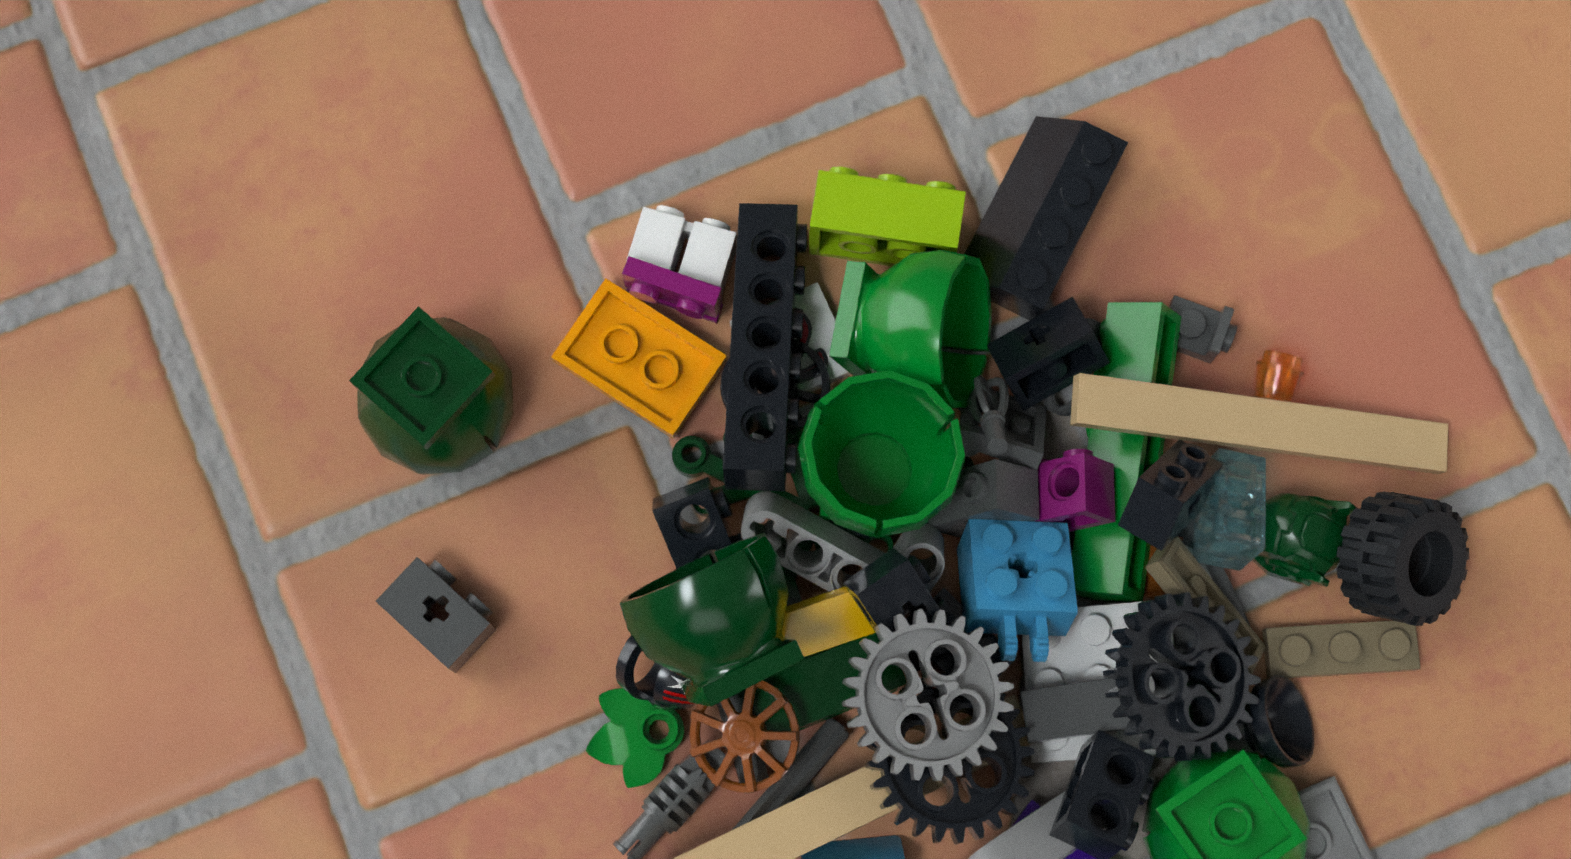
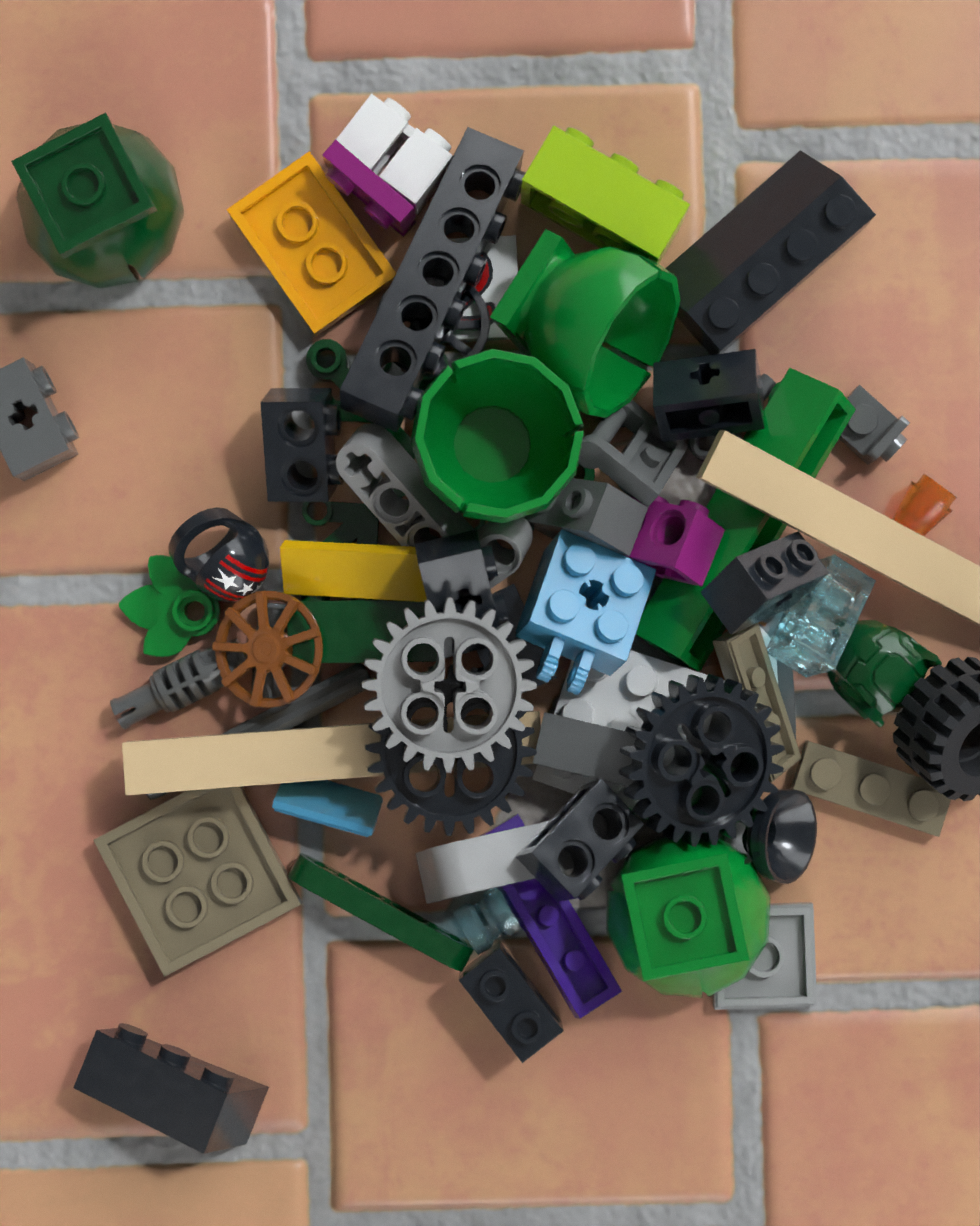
camera: 25 degrees right, 10 degrees up
dark green plate [620,533,805,707] -> none
dark grey piece [967,375,1009,455] -> none

